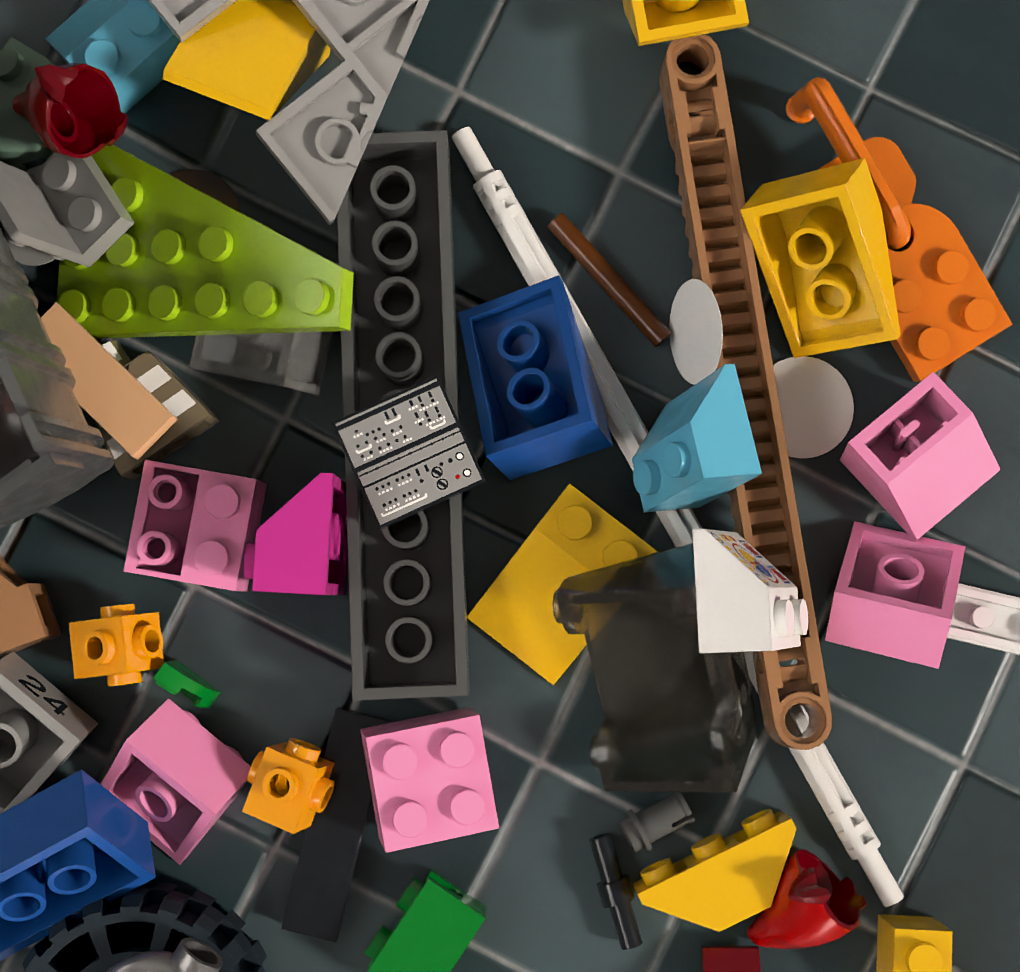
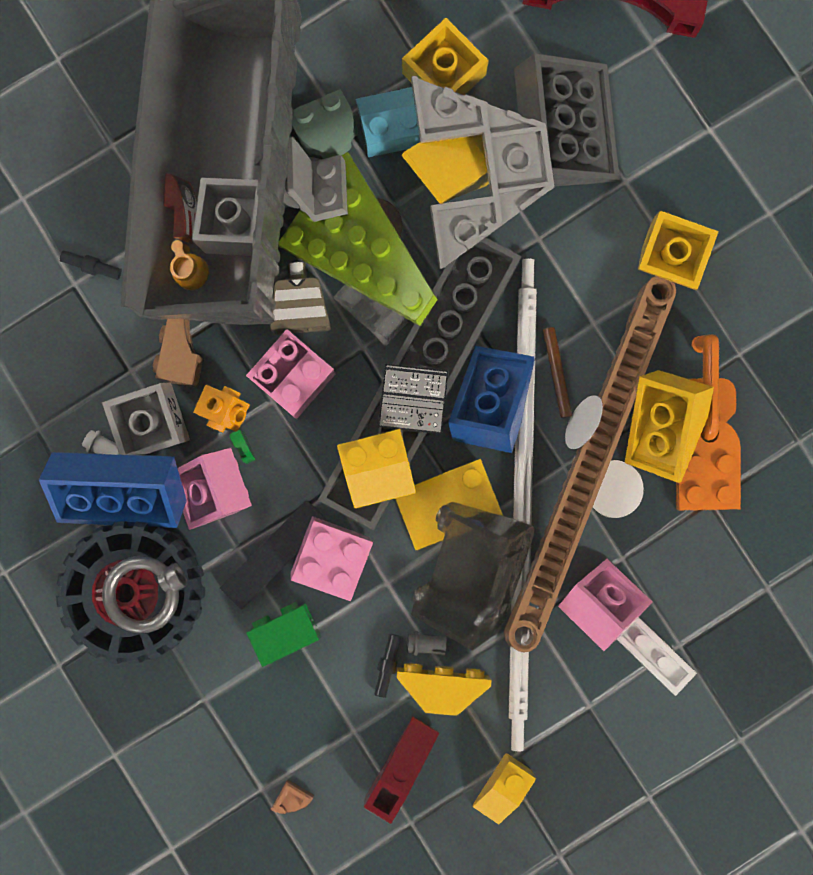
camera: 30 degrees right, 0 degrees up
dark red hat [12,63,128,159] -> none
light nougat tile [41,302,178,460] -> none
light orange brick [242,738,335,834] -> none
dark pink slope [244,473,348,595] -> none
medium azure slope [632,364,762,512] -> none
white slope [692,529,808,653] -> none
hat [747,849,867,949] -> none
bright pink slope [840,372,1000,542] -> none
none -> yellow slope [337,429,416,509]

